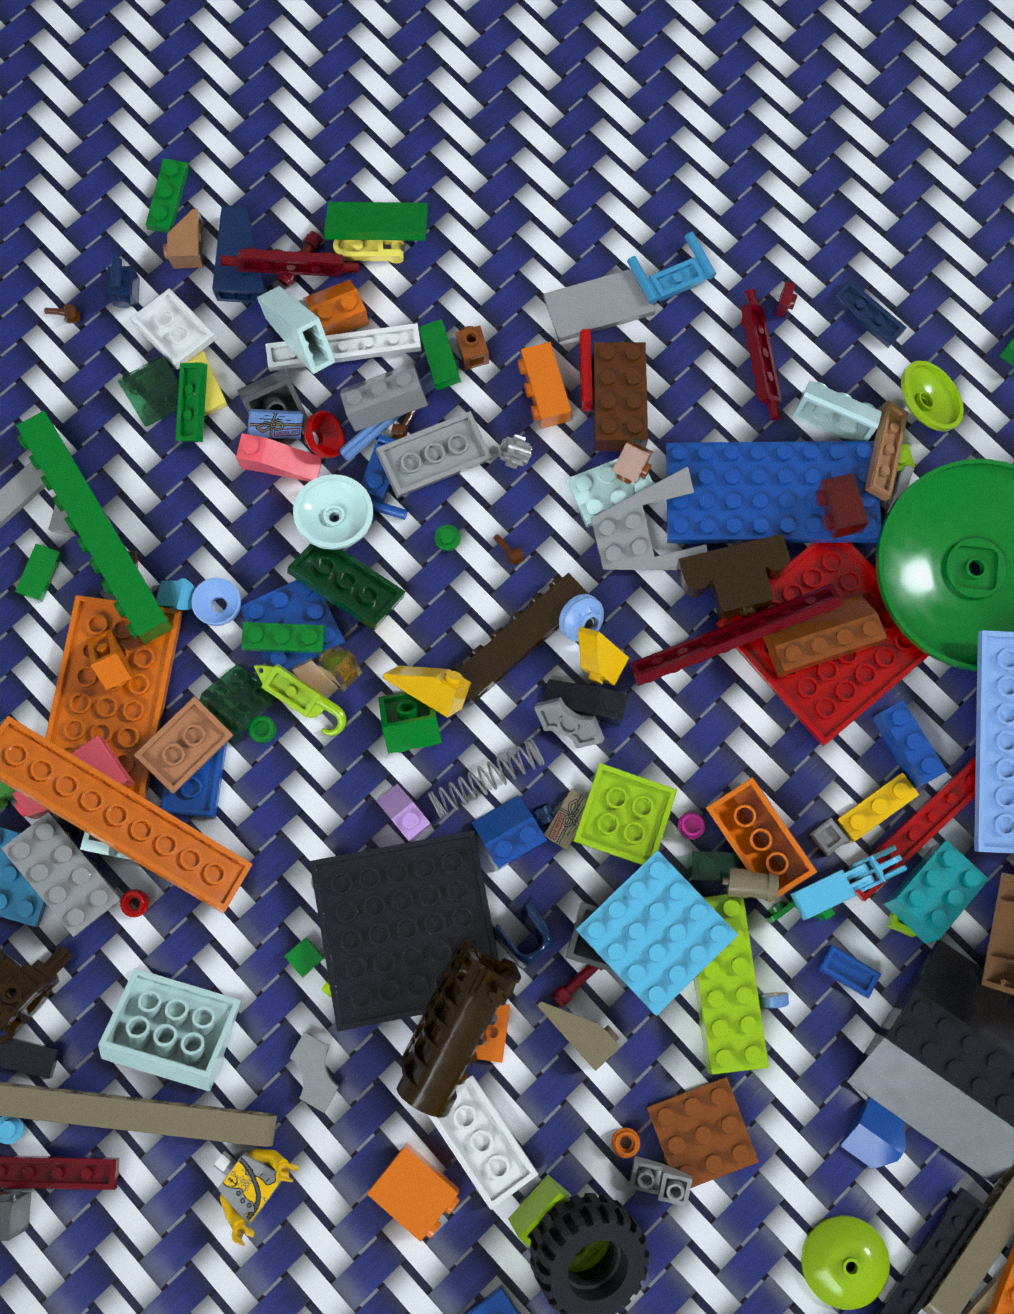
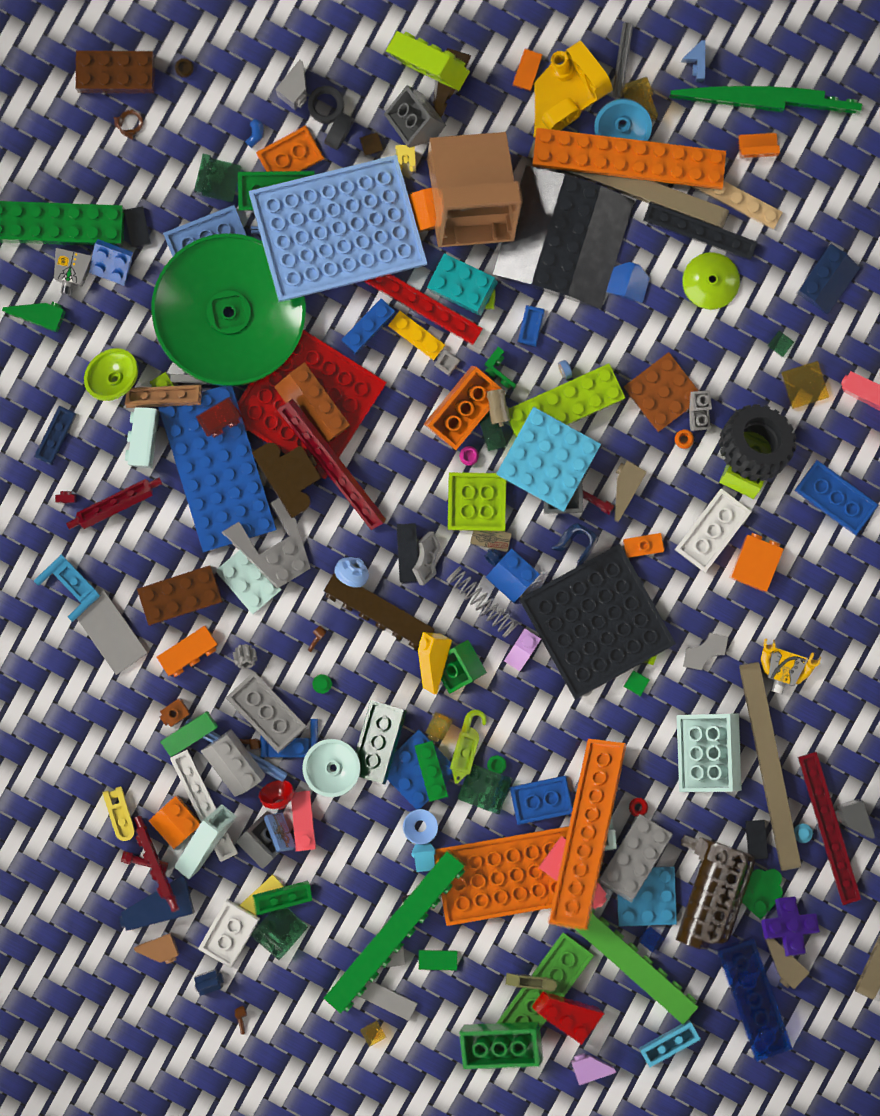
camera: 110 degrees left, 10 degrees up
orange slope [87,628,132,690] -> none
nougat plate [134,696,234,794] -> none
green plate [145,158,189,233] -> none
green tile [324,202,428,241] -> none
dark brown piece [396,939,521,1118] -> none
yellow slope [578,627,629,685] -> none
red tile [579,329,593,411] -> none
brick [612,440,653,484] -> none
medium azure arm [790,845,907,920] -> none

